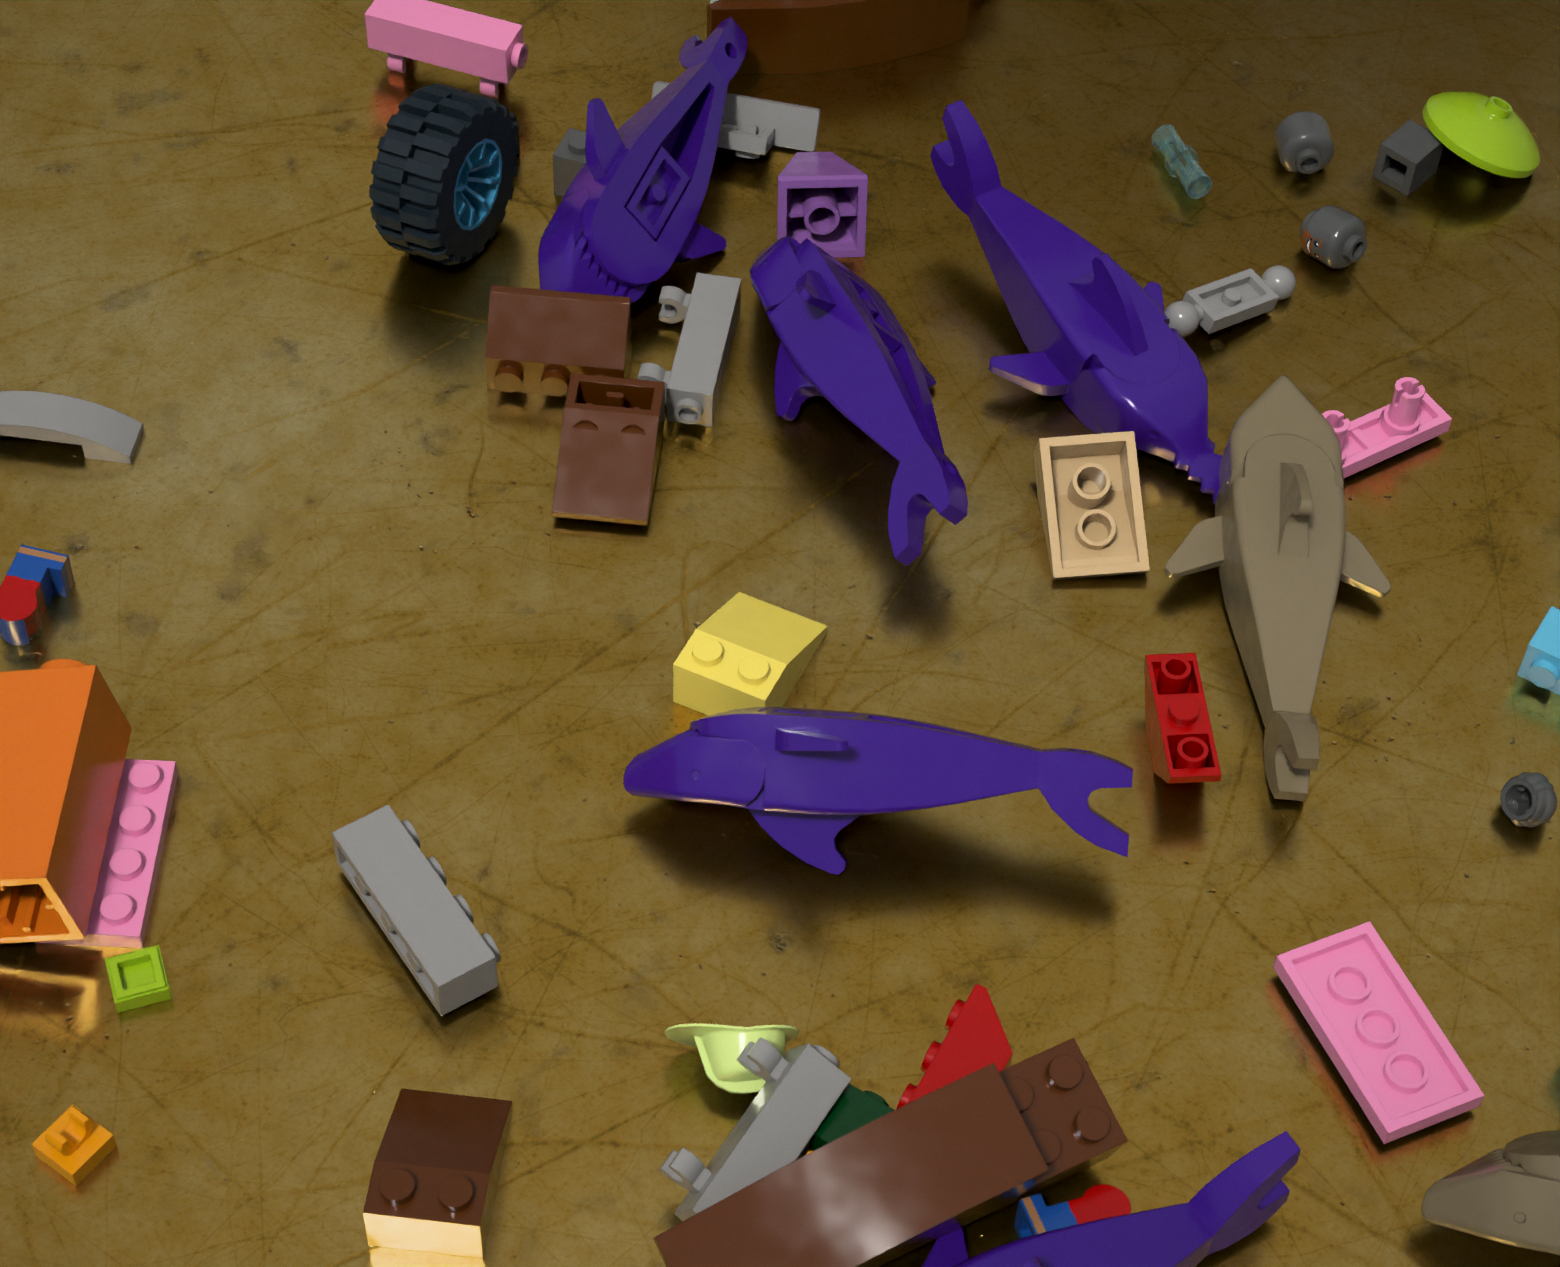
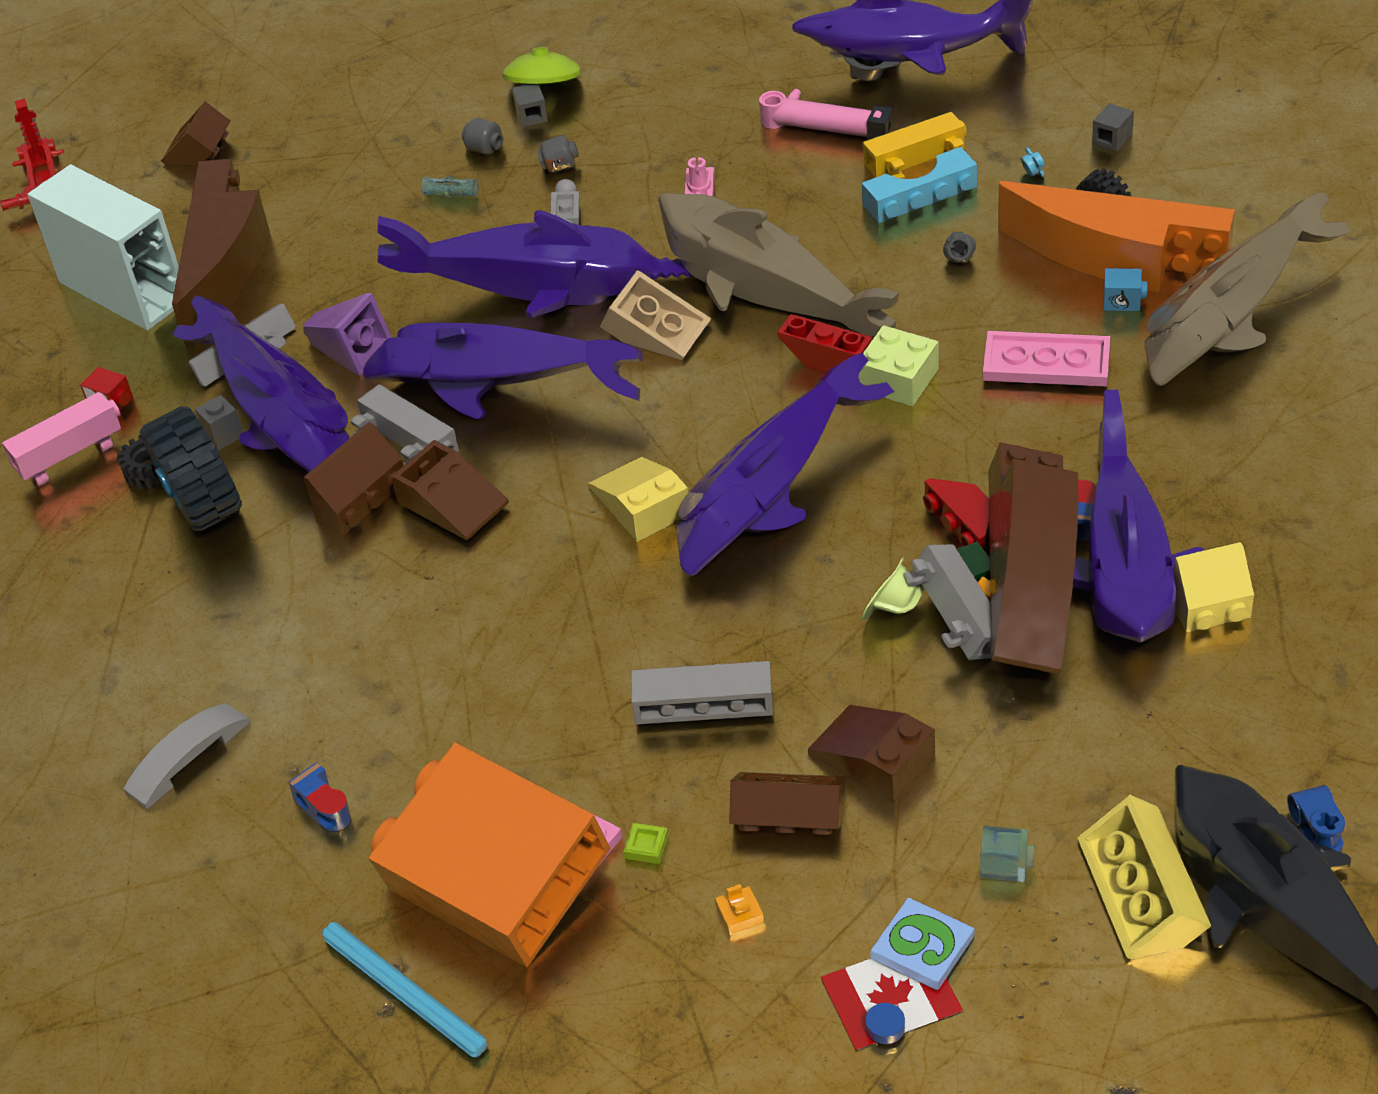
camera: 50 degrees left, 5 degrees down
none -> red brick [80,366,134,411]
none -> reddish brown slope [729,772,846,835]
none -> yellowish green brick [858,325,939,406]

